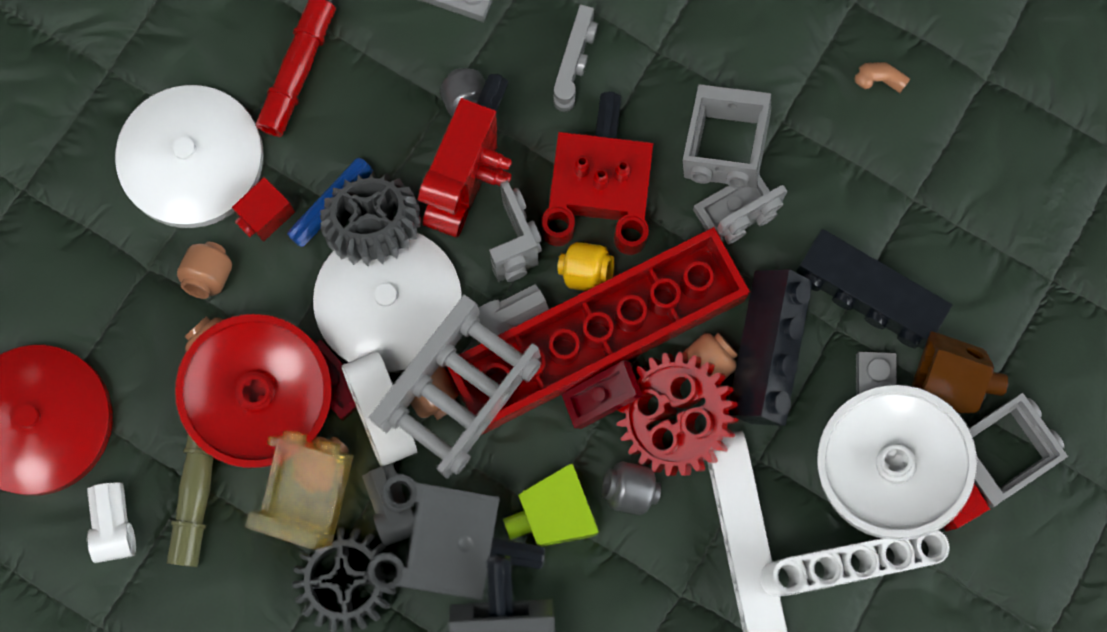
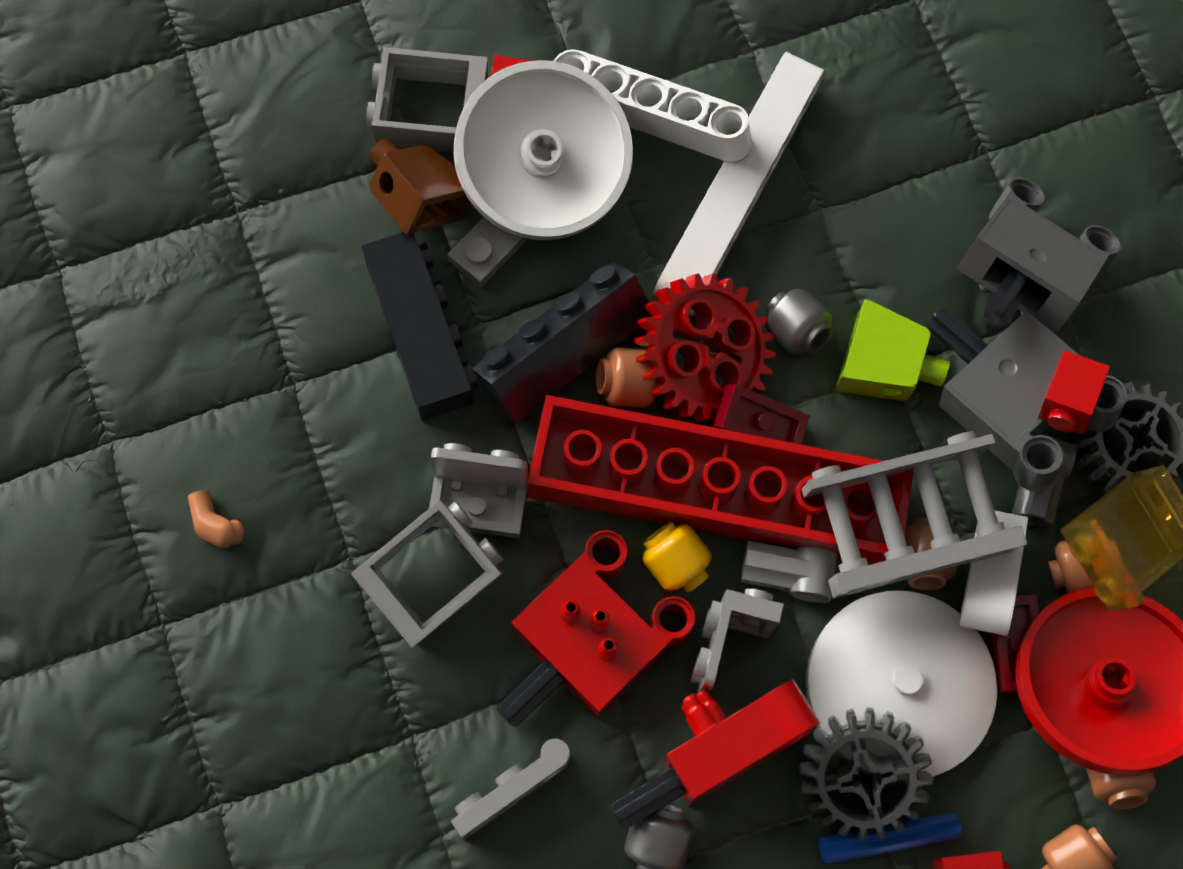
camera: 145 degrees left, 5 degrees down
none -> red brick [1037,350,1110,434]

